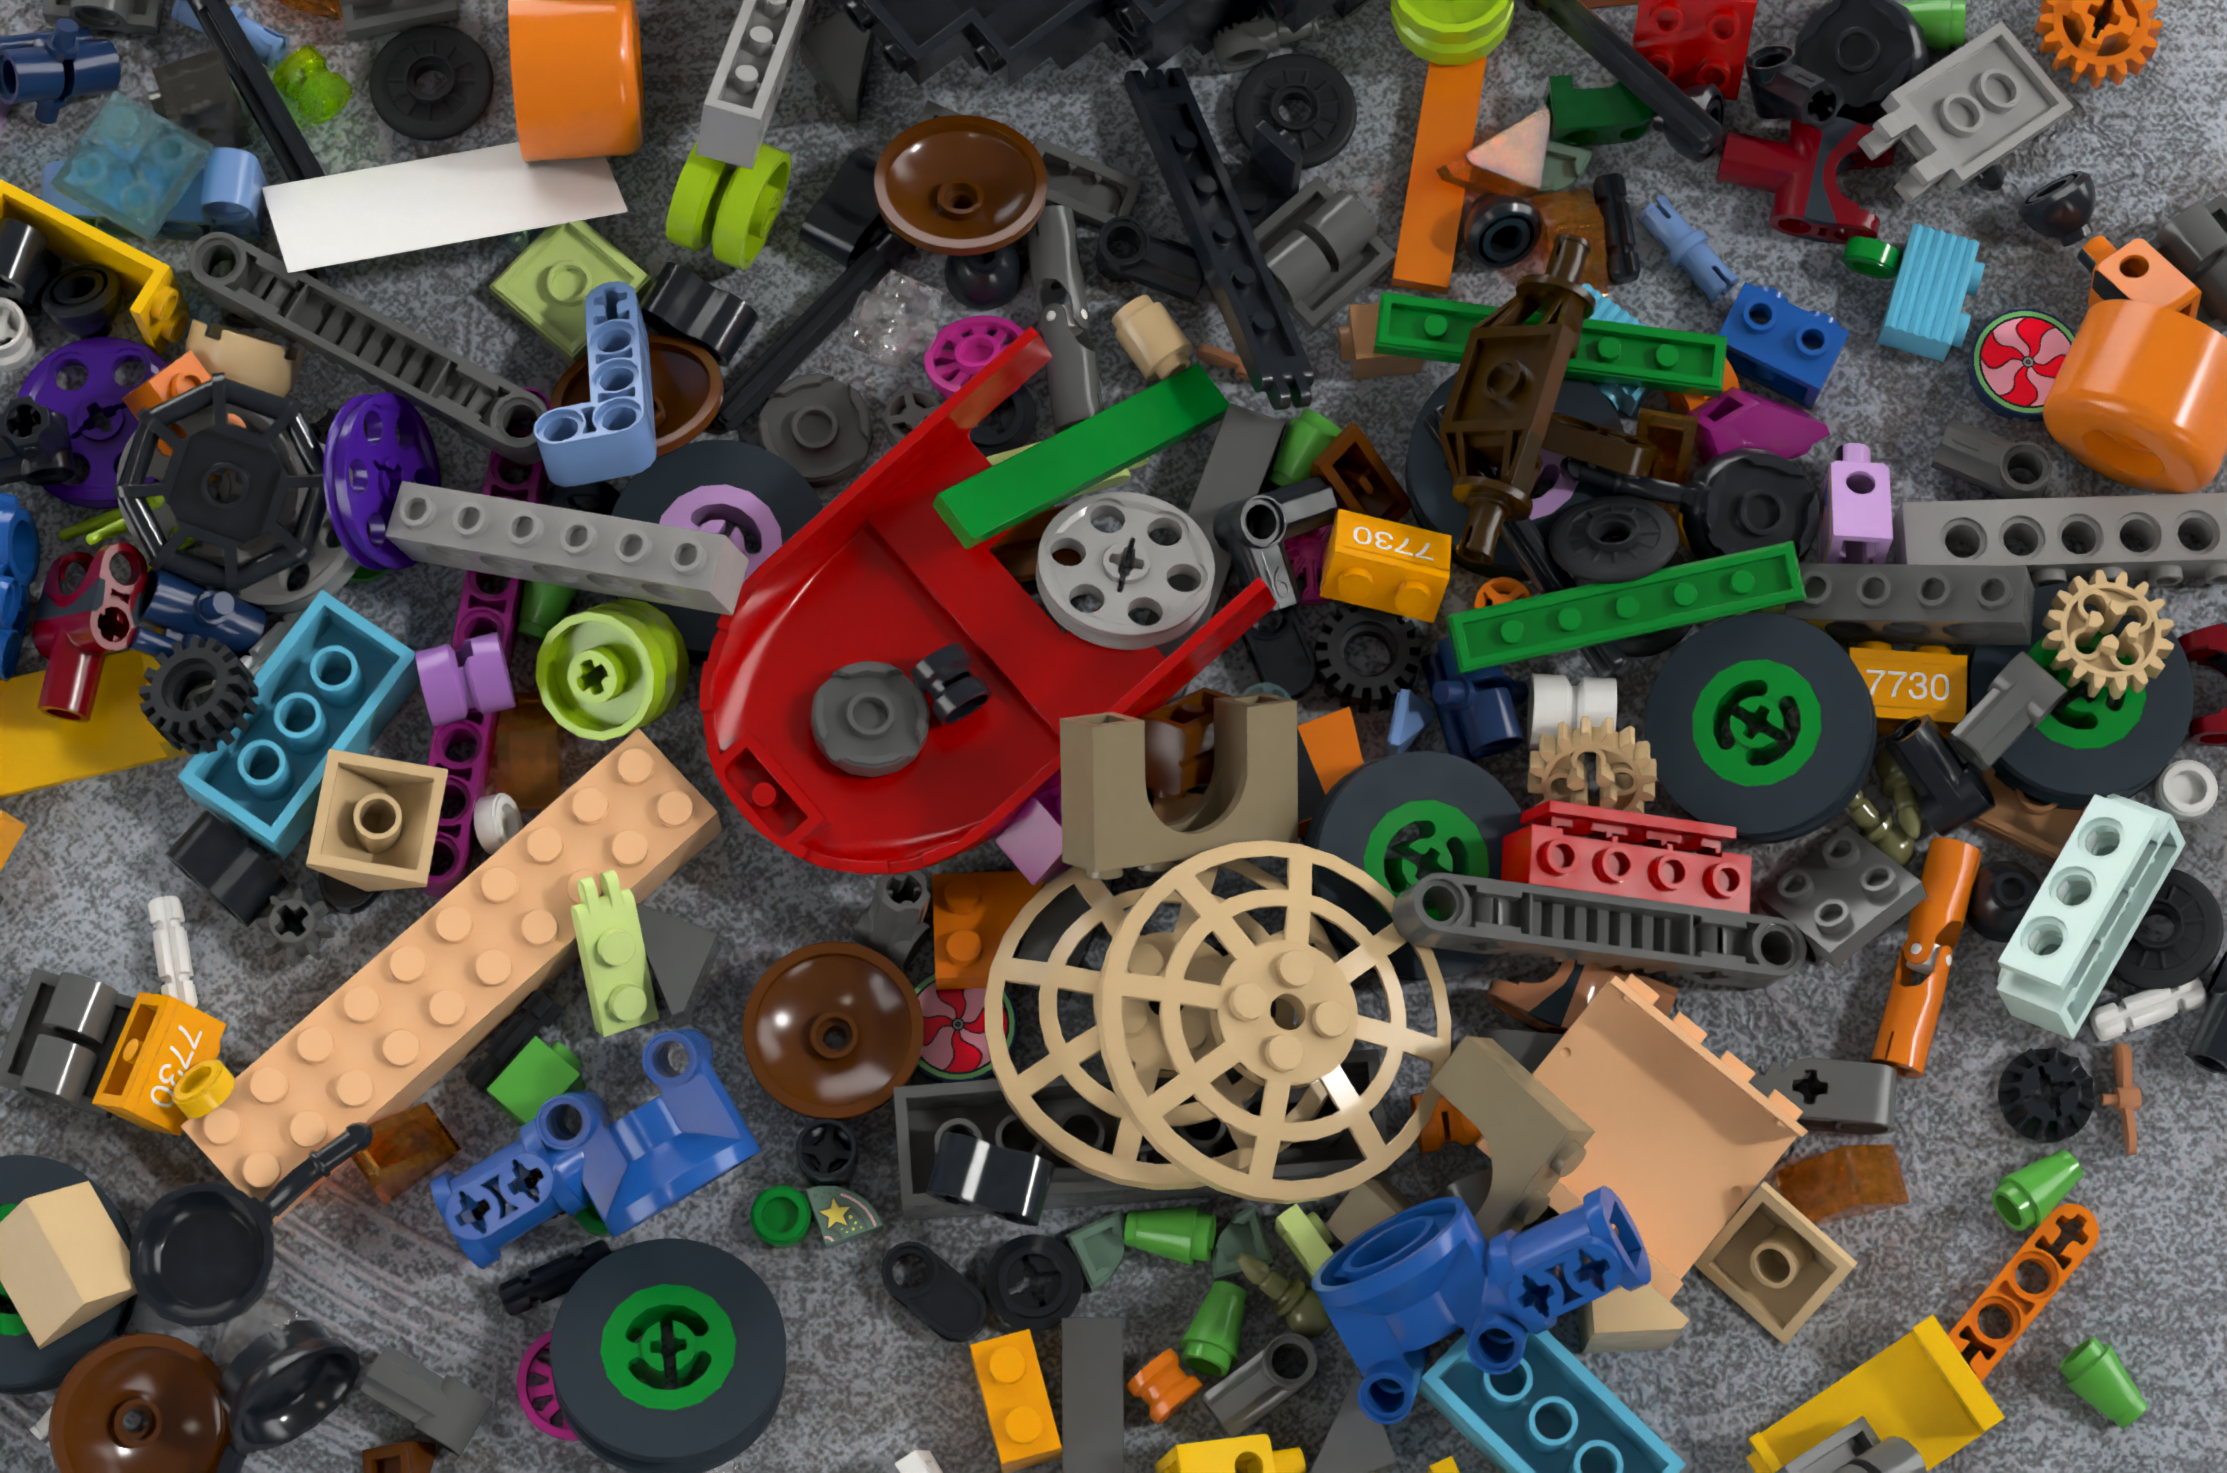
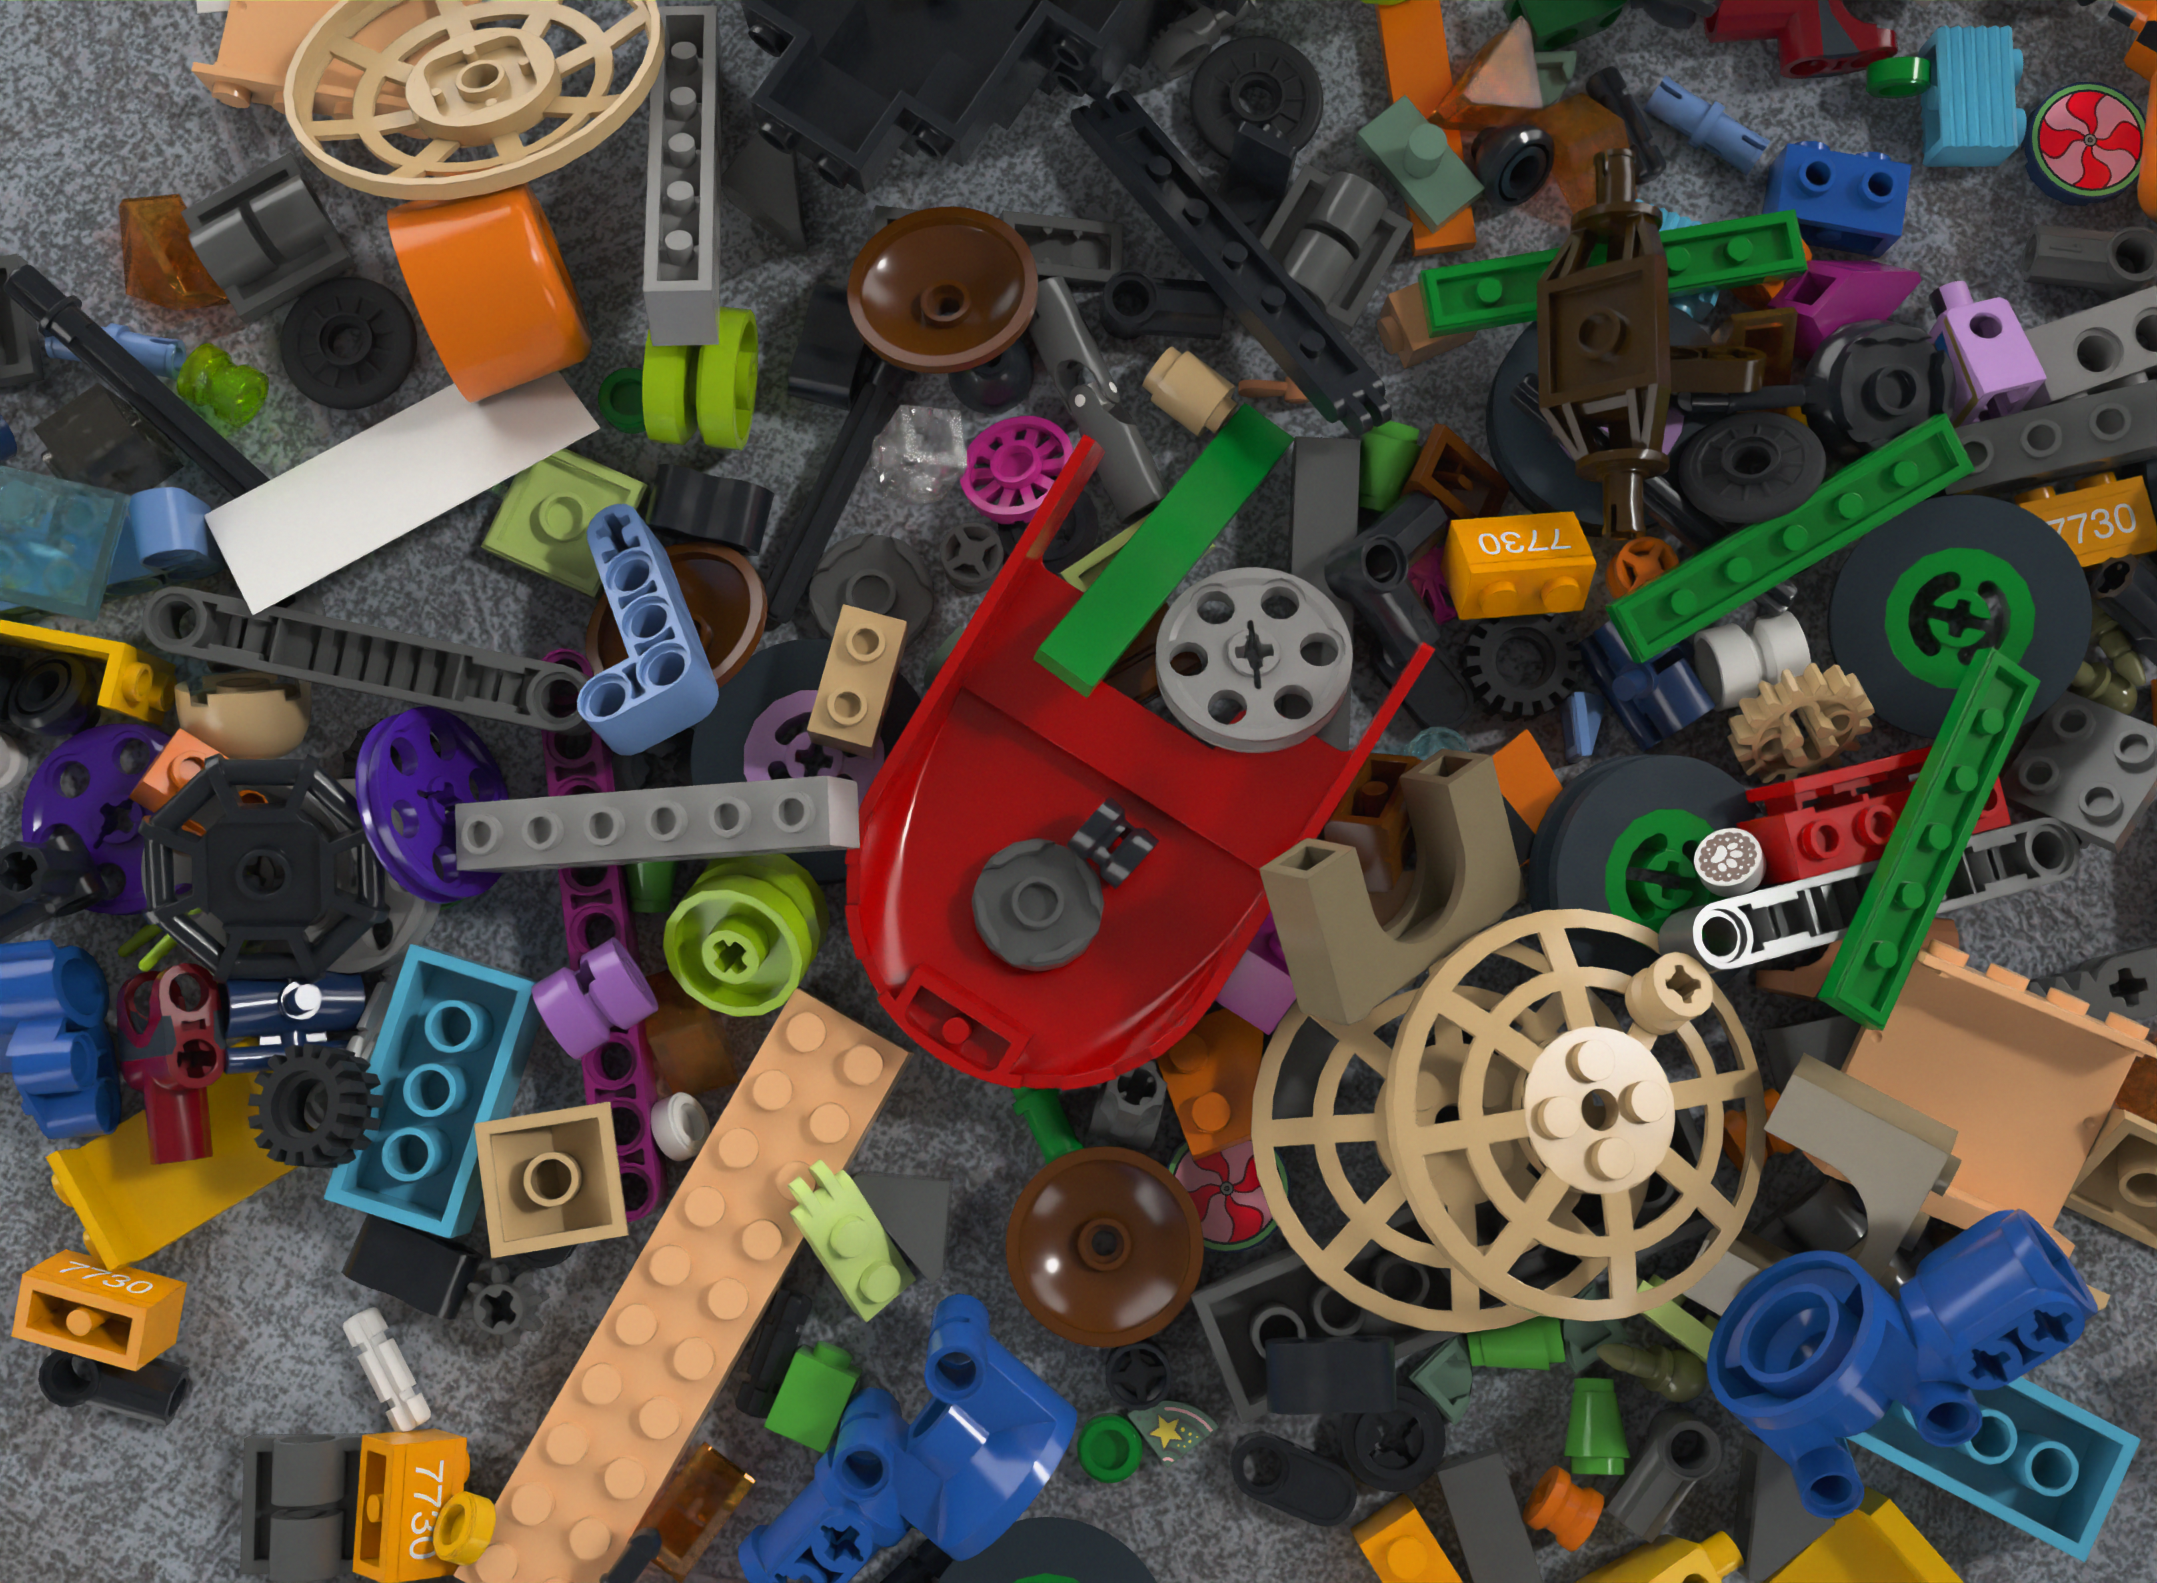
camera: 15 degrees left, 10 degrees up
none -> green tile [598,367,646,434]
none -> tan brick [807,604,908,759]
none -> green pin [1010,1087,1084,1165]
none -> sand green tile [1354,95,1485,234]
none -> tan wheel [1625,952,1713,1035]
none -> tile [1694,828,1767,897]
none -> green tile [1818,647,2041,1031]

